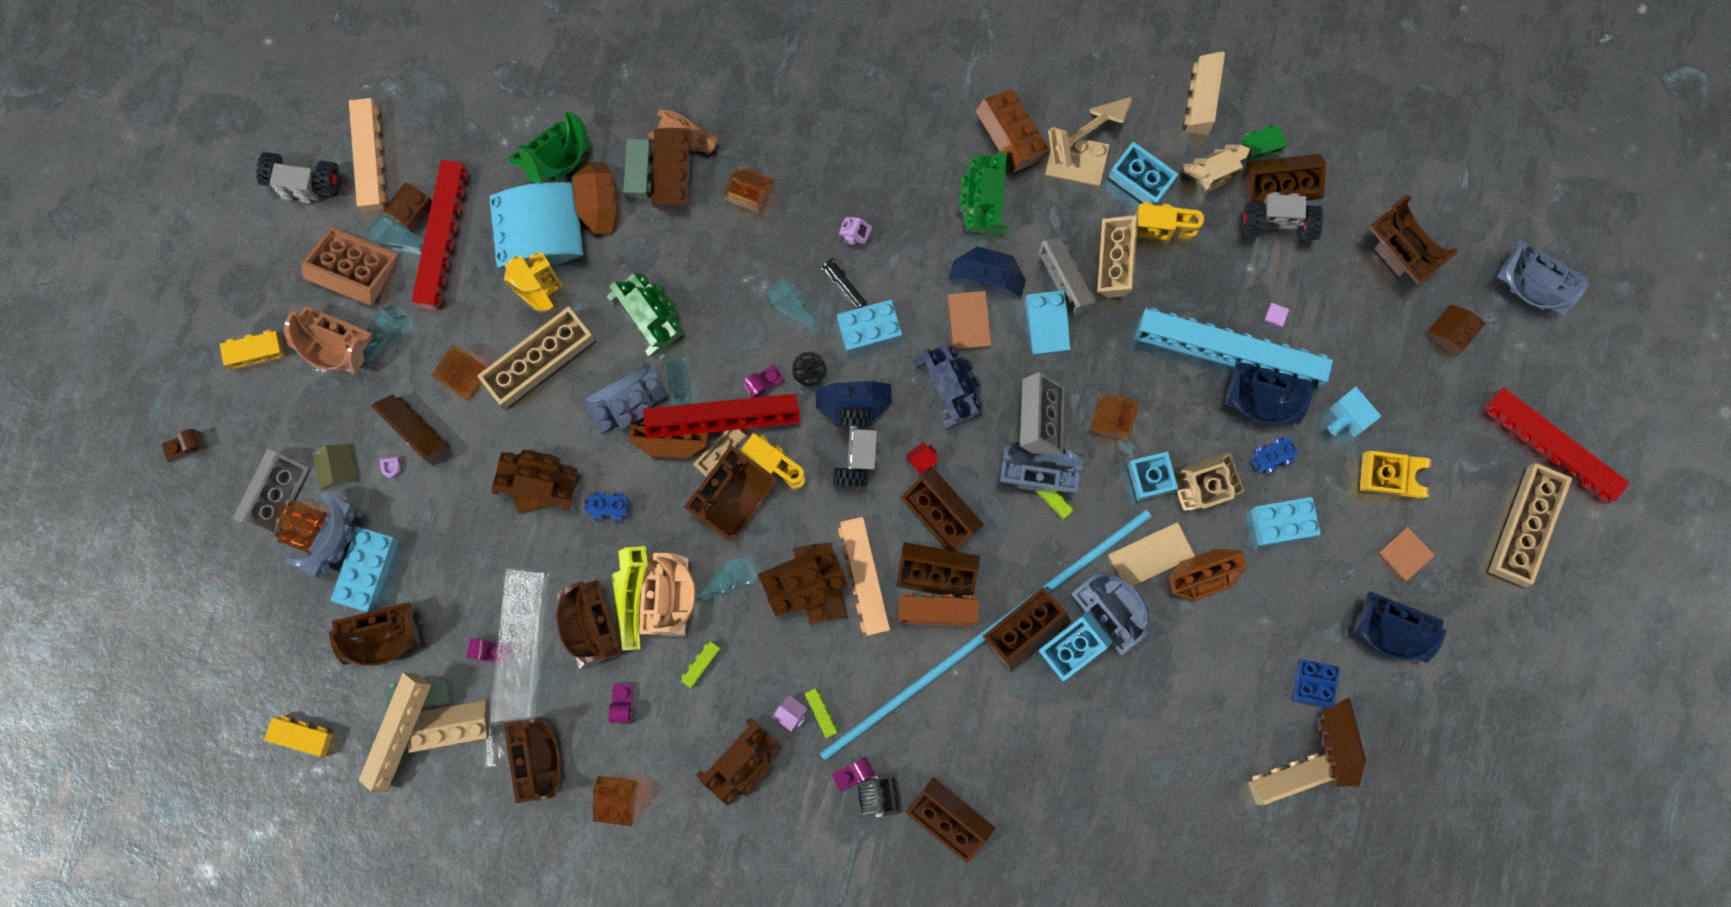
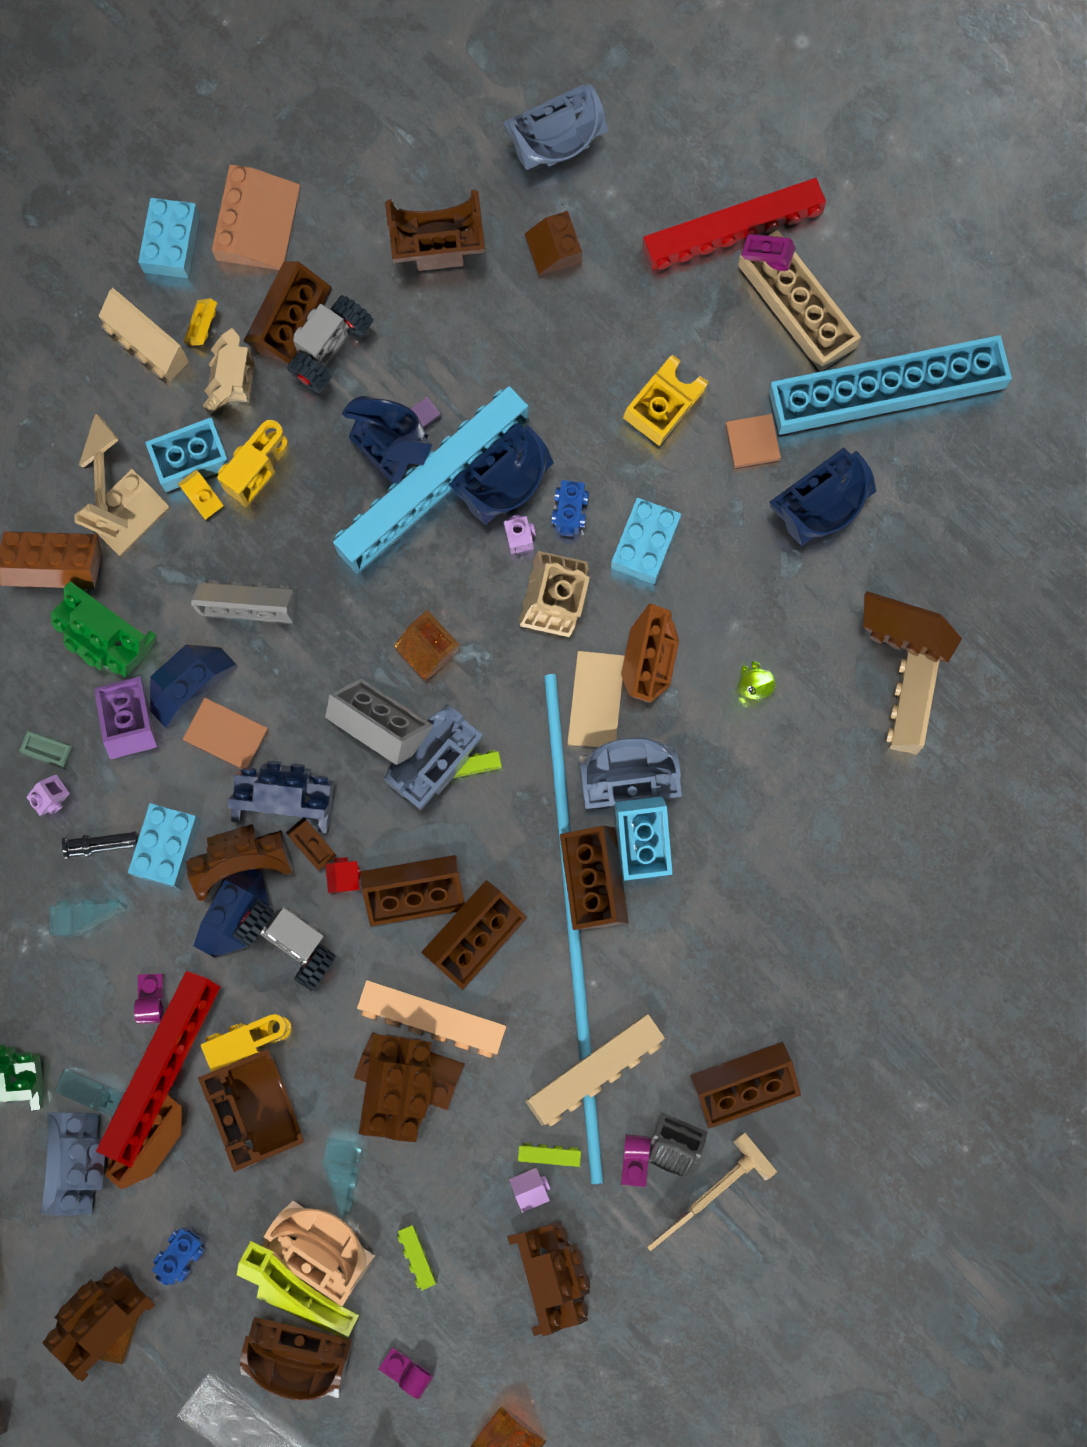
camera: 55 degrees left, 0 degrees up
tan tile [693,429,747,477] -> none
black wheel [792,351,827,387] -> none
dark orange brick [898,593,978,626] -> none
medium azure slope [1025,290,1070,355] -> none
tan slope [1097,215,1138,298] -> none
medium azure brick [1127,452,1178,501] -> none
green brick [1240,125,1287,162] -> none
blue slope [1294,659,1340,708] -> none
medium azure brick [1327,387,1381,438] -> none
none -> sand green tile [19,730,73,769]
none -> medium lavender slope [94,676,157,759]
none -> medium azure brick [138,198,200,279]
none -> yellow plate [178,469,224,520]
none -> yellow plate [183,298,217,346]
none -> reddish brown piece [186,824,294,902]
none -> nougat slope [212,164,301,270]
none -> reddish brown plate [286,817,337,871]
none -> dark blue piece [342,396,432,484]
none -> lavender brick [504,515,536,554]
none -> tan brick [525,1014,665,1127]
none -> tan piece [647,1133,777,1251]
none -> clear neon green piece [737,661,777,700]
none -> magenta plate [741,234,796,271]
none -> medium azure brick [769,335,1012,435]

